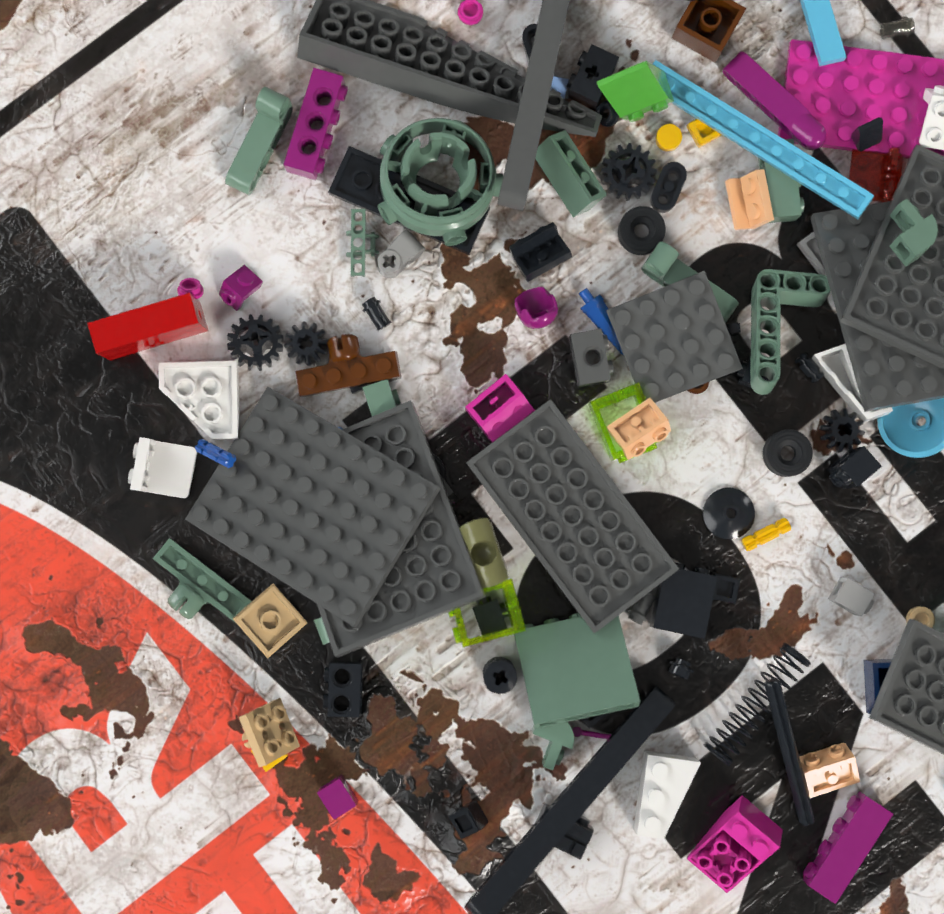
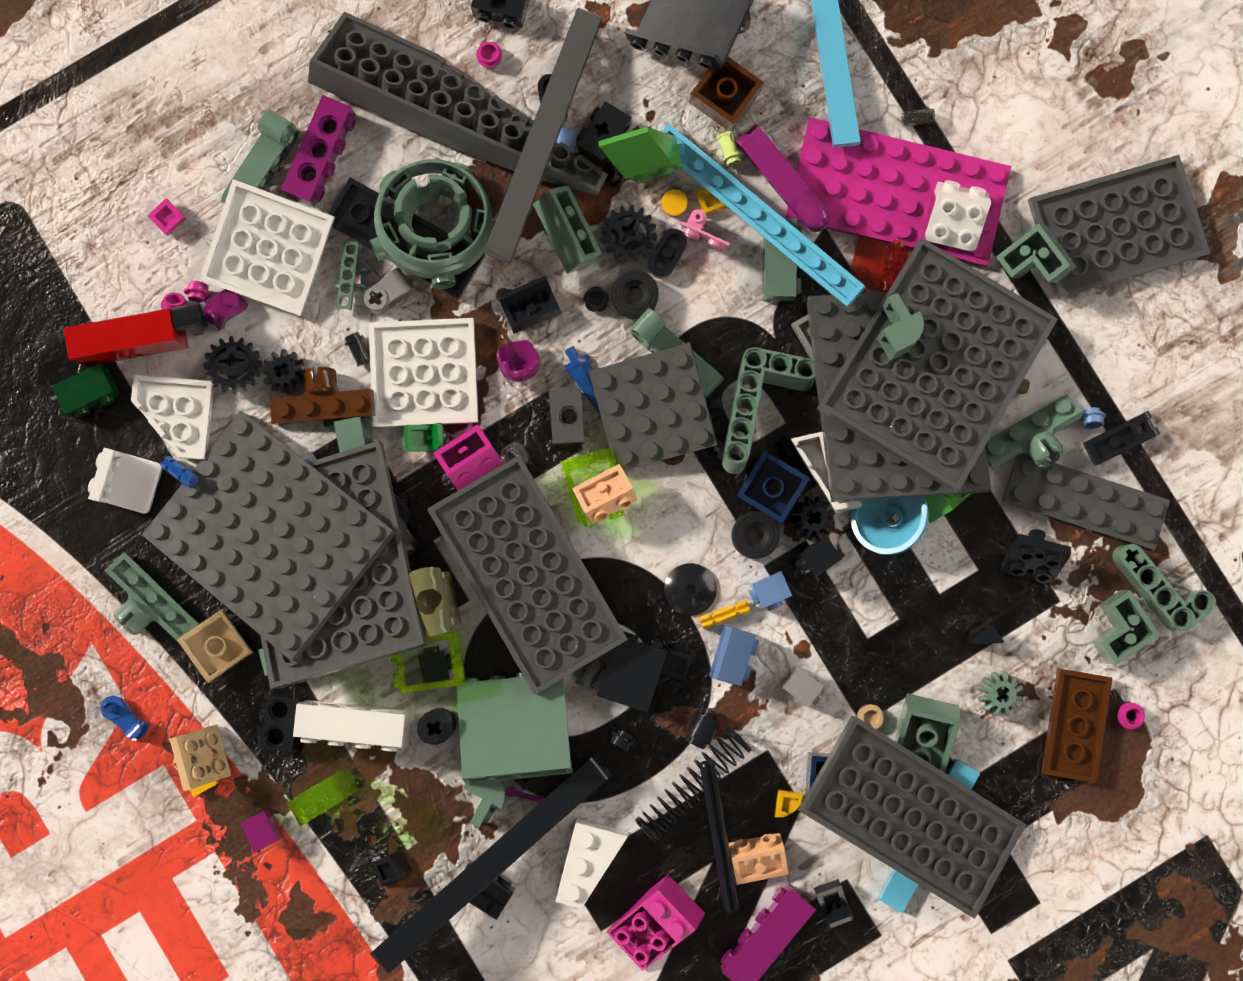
camera: 10 degrees right, 0 degrees up
light nougat bracket [725,169,774,230] -> none
black slope [851,117,883,152] -> none
none -> dark green brick [51,363,121,419]
none -> blue piece [100,696,149,741]
none -> dark pink plate [147,198,187,236]
none -> black piece [171,303,208,336]
none -> dark pink plate [184,281,210,303]
none -> white plate [200,179,335,316]
none -> clear neon green window [287,767,359,826]
none -> white brick [293,700,412,751]
none -> white plate [369,318,479,428]
none -> green bracket [404,423,446,452]
none -> clear tile [501,441,529,464]
none -> black plate [583,287,609,312]
none -> bright pink hinge [680,209,730,252]
none -> black brick [686,707,721,749]
none -> medium blue slope [709,625,759,686]
none -> yellowish green pin [717,131,743,167]
none -> dark blue brick [737,450,811,524]
none -> medium blue brick [748,571,792,611]
none -> yellow tile [774,789,805,817]
none -> black bracket [813,879,853,928]

